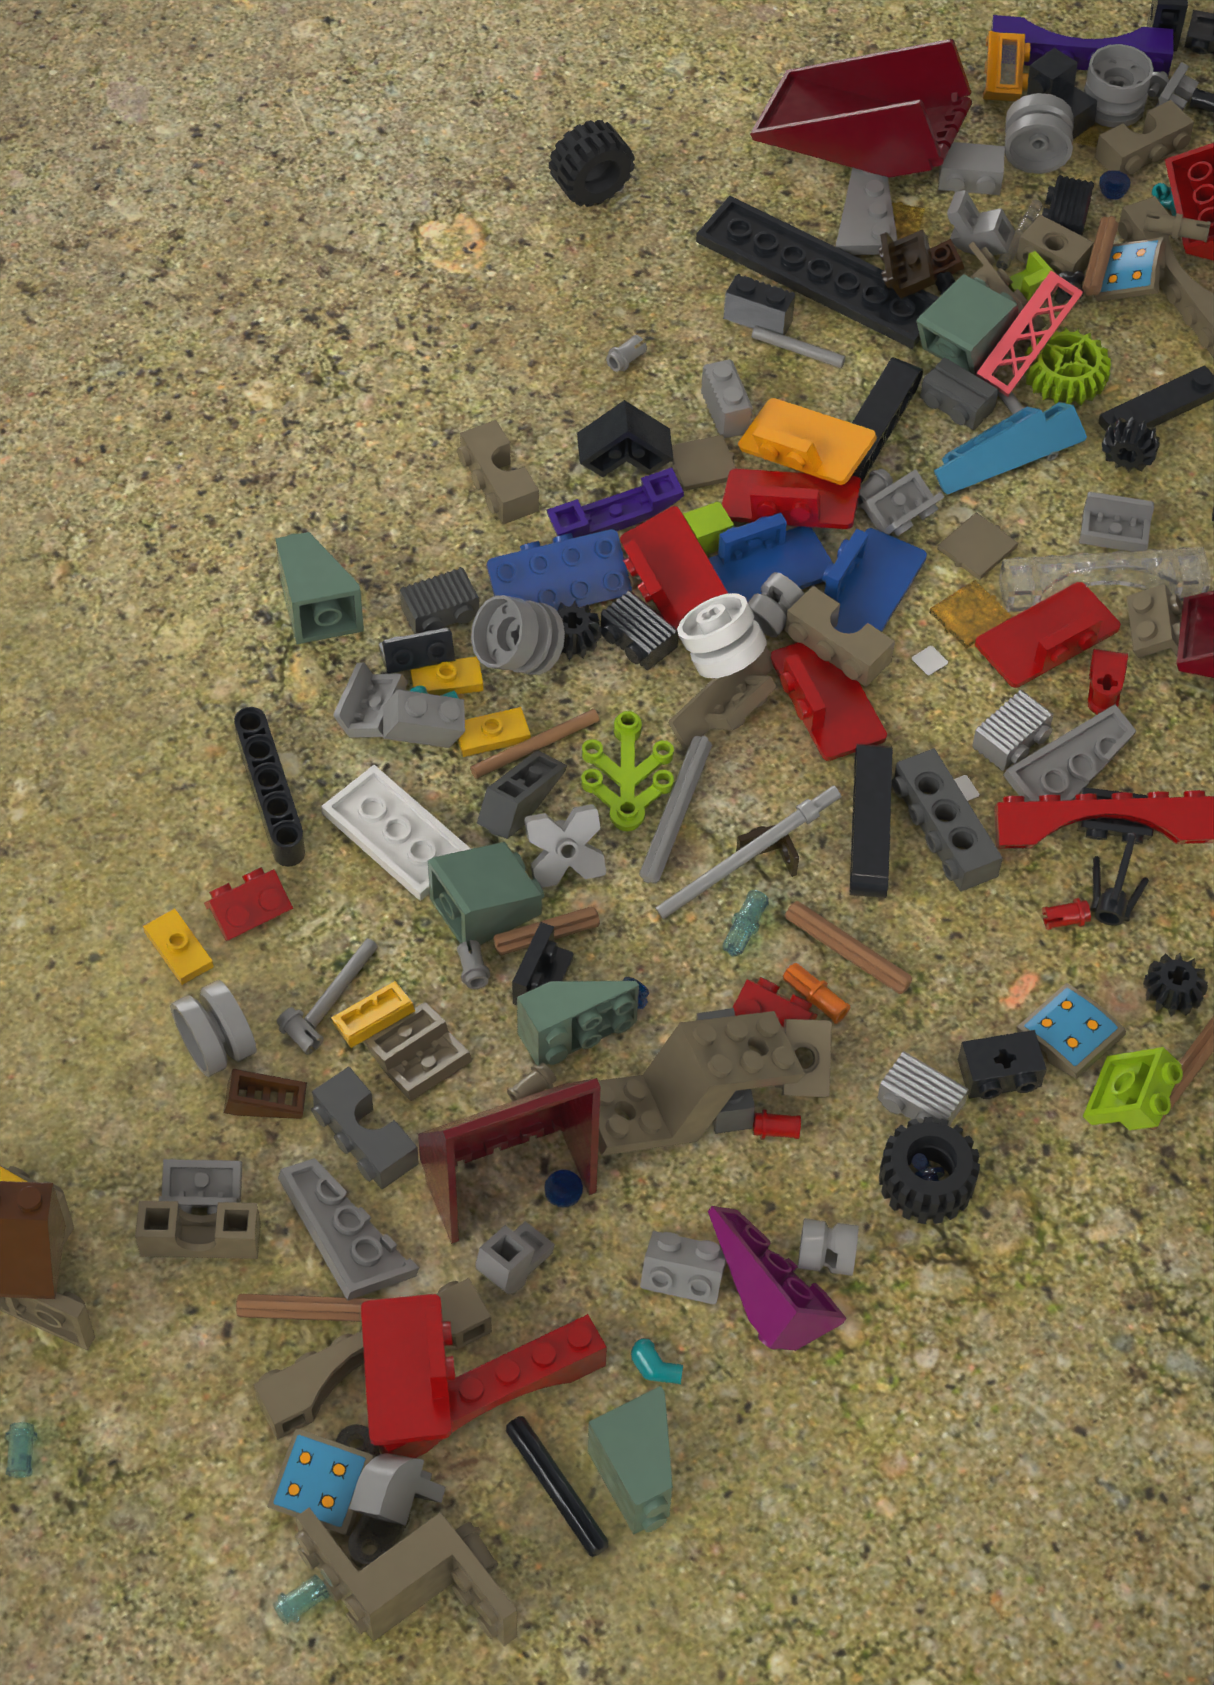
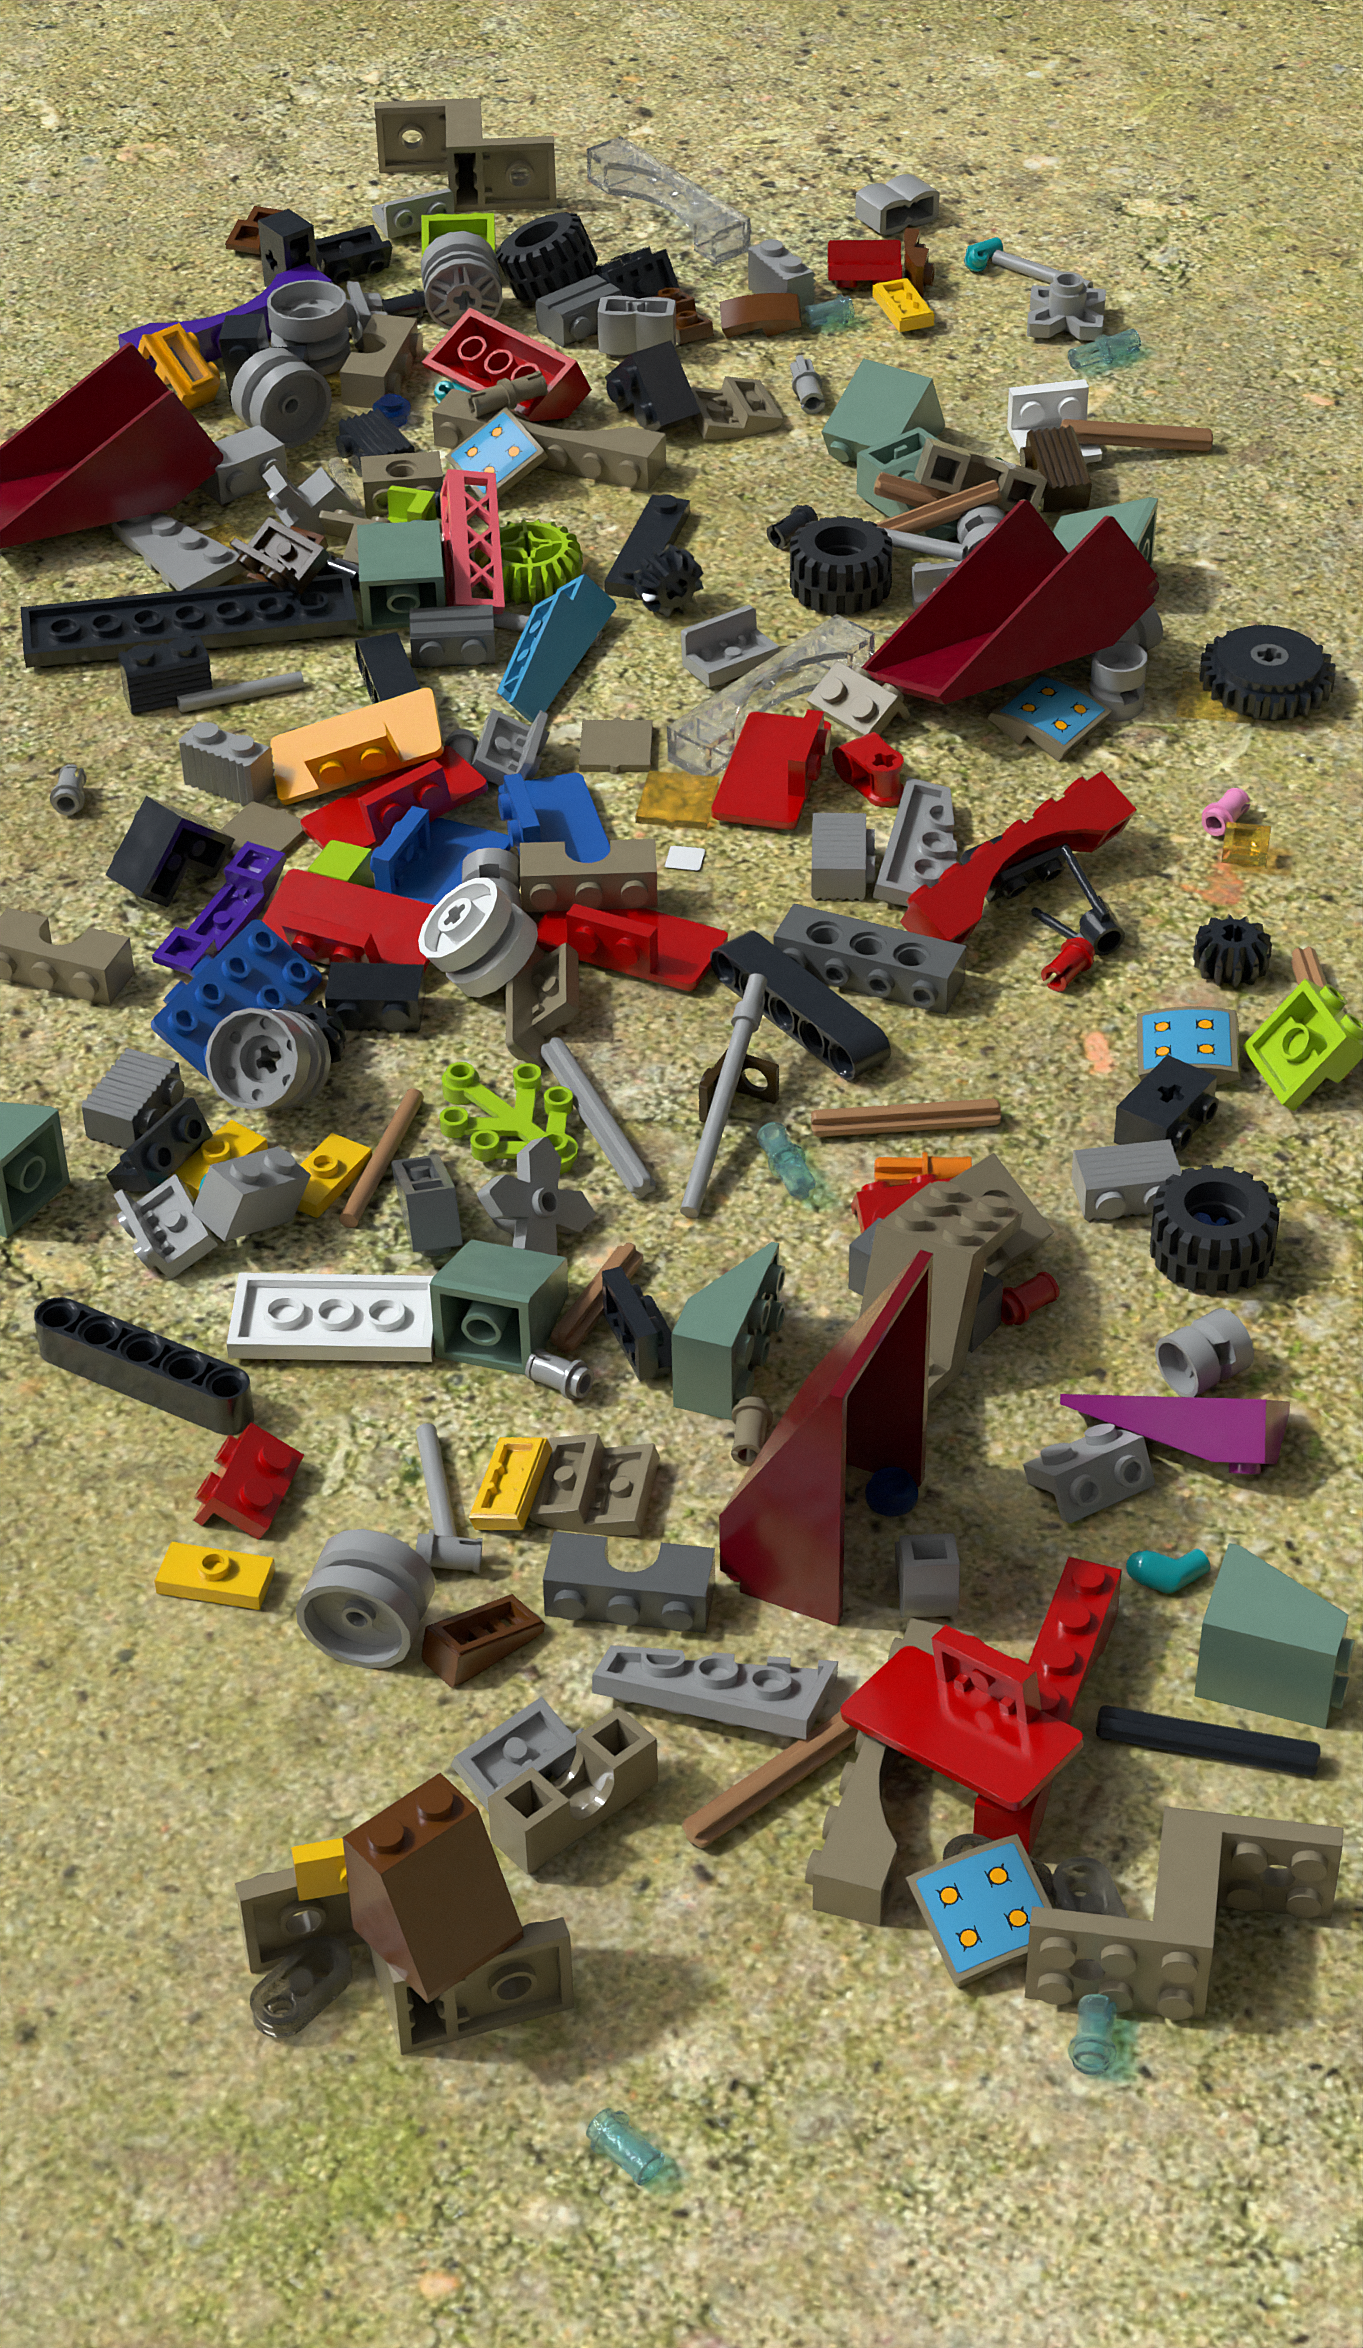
camera: 40 degrees left, 15 degrees down
light grey brick [349,1453,446,1525] -> none
medium nougat axle [1082,216,1119,296] -> none

